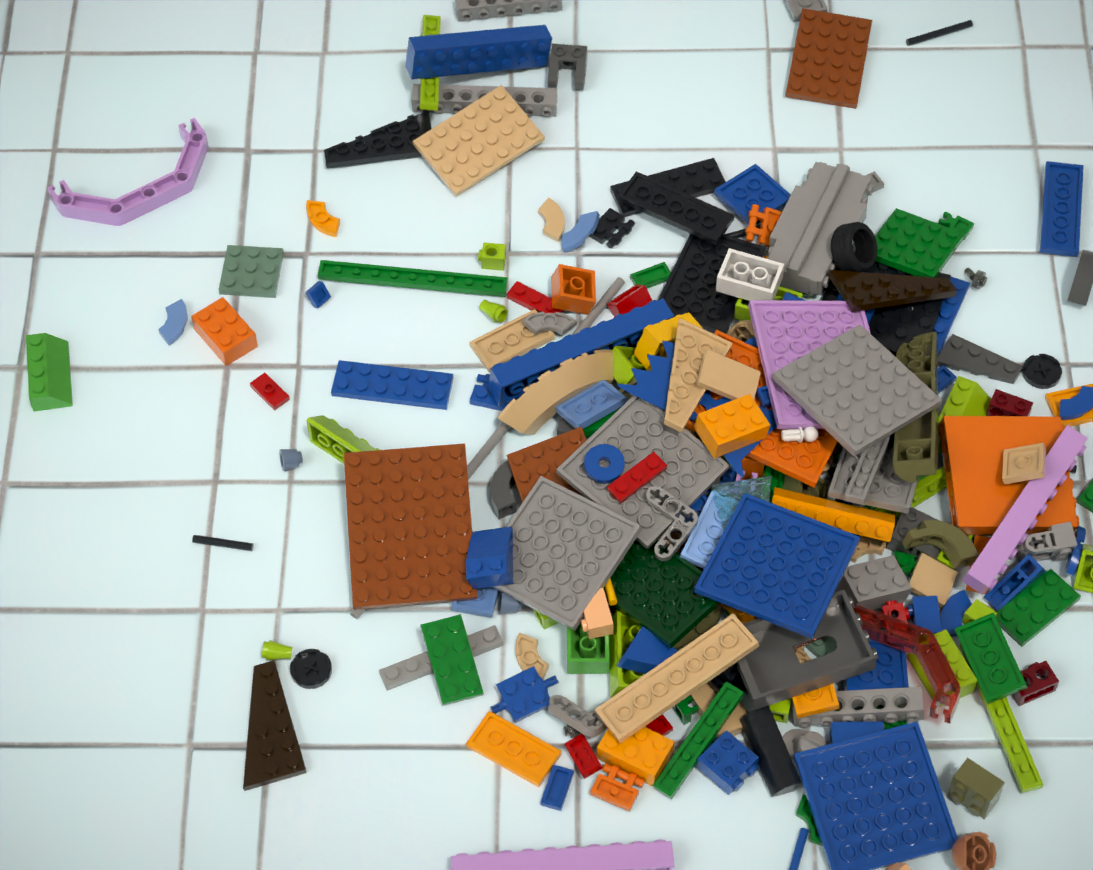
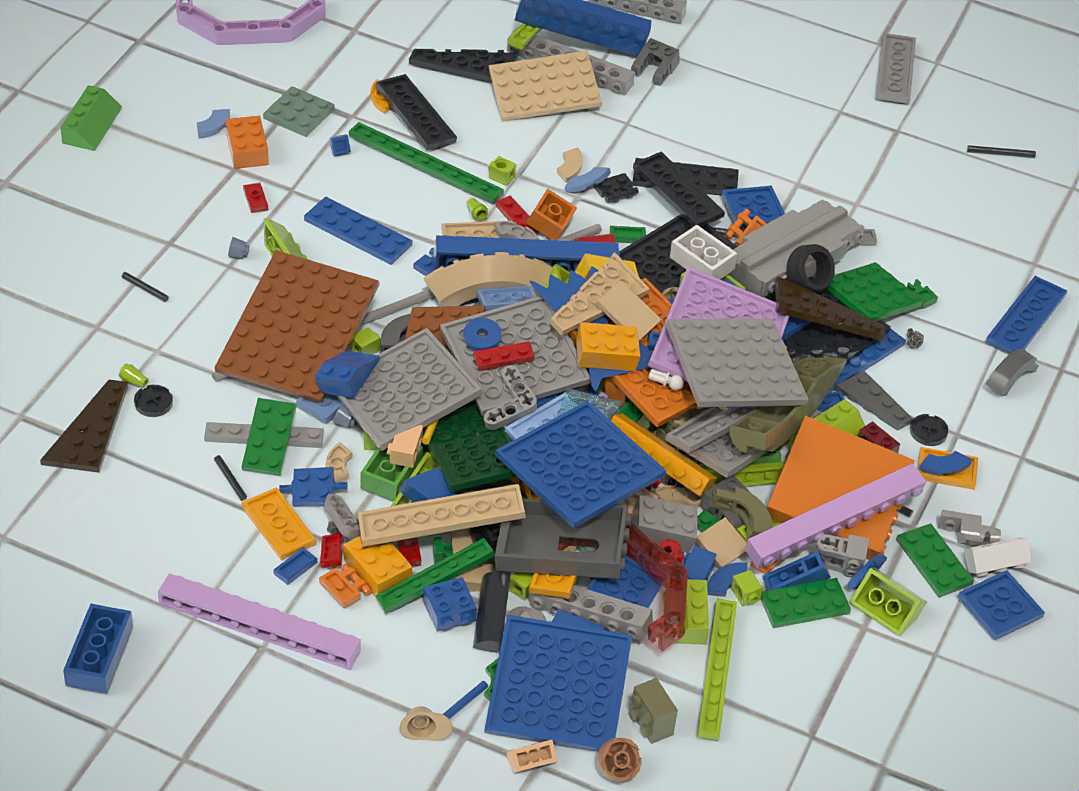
camera: 20 degrees right, 10 degrees down
dark orange plate [785,8,872,109] -> none
green plate [955,612,1028,704] -> none
tan plate [1002,443,1046,484] -> none
dark red brick [1012,661,1059,706] -> none
none -> black bar [214,455,247,501]
none -> lime brick [351,327,381,355]
none -> black plate [376,74,457,150]

